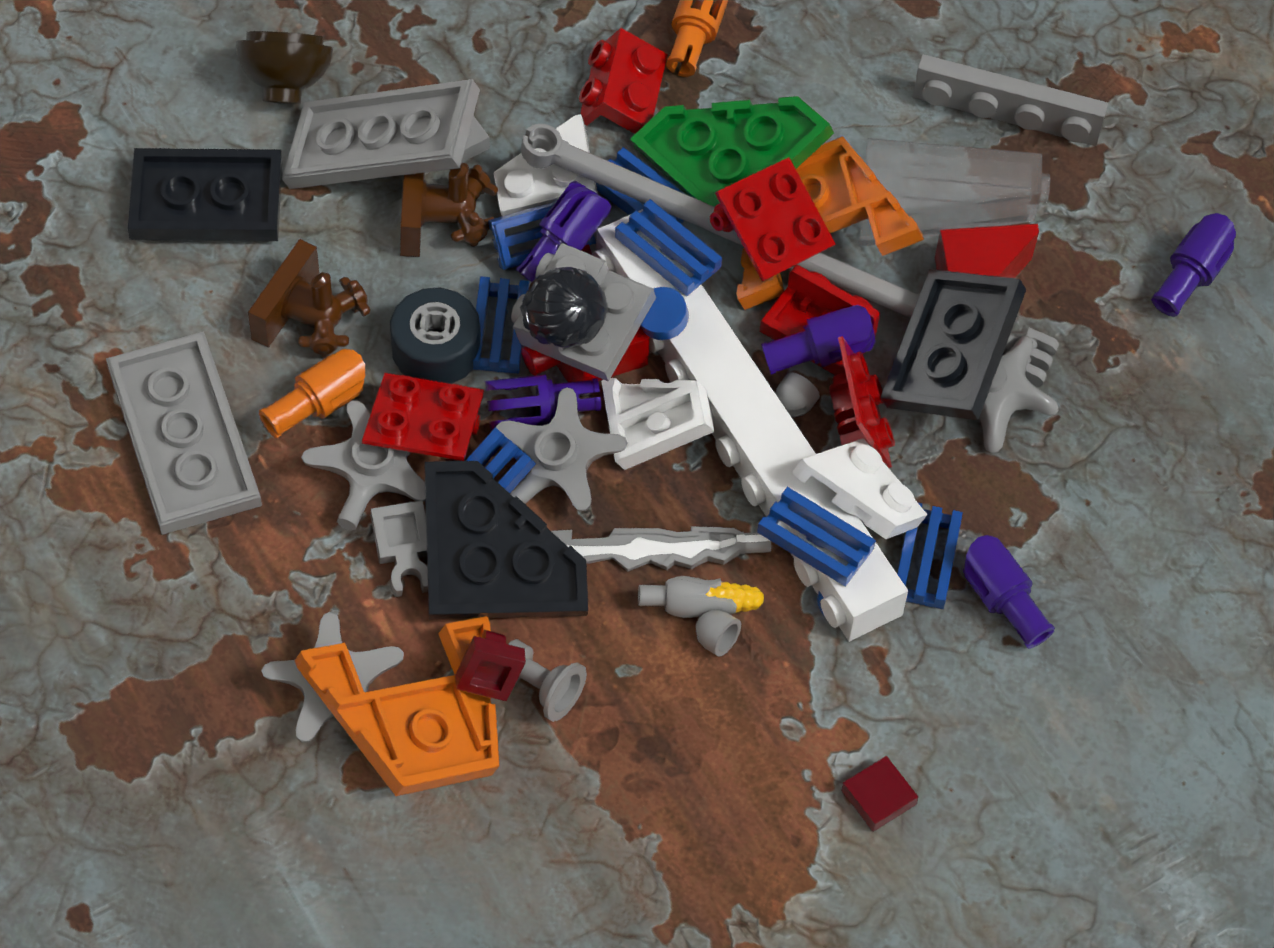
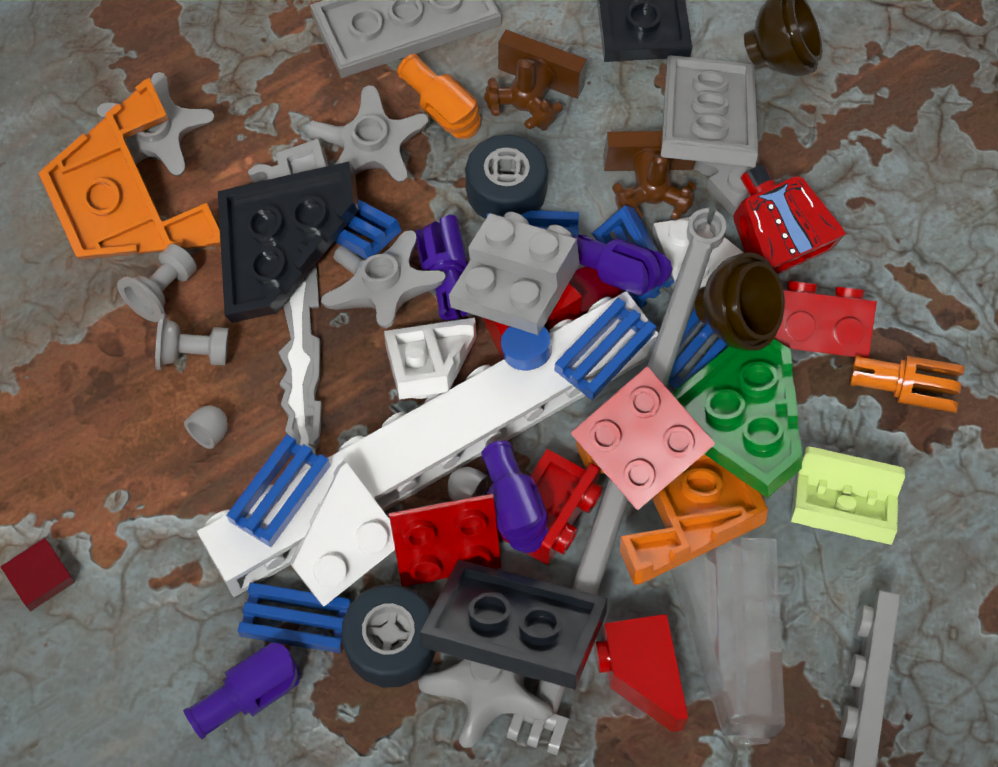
camera: 90 degrees right, 5 degrees up
red hinge [362,373,484,461] -> none
dark red tile [455,630,526,702] -> none
black hair [520,267,608,348] -> none
light grey piece [638,576,764,618] -> none
none -> light grey piece [155,313,229,371]
none -> black wheel [342,585,436,688]
none -> dark brown piece [695,252,785,351]
none -> red torso [733,164,846,275]
none -> yellowish green bracket [791,447,905,545]

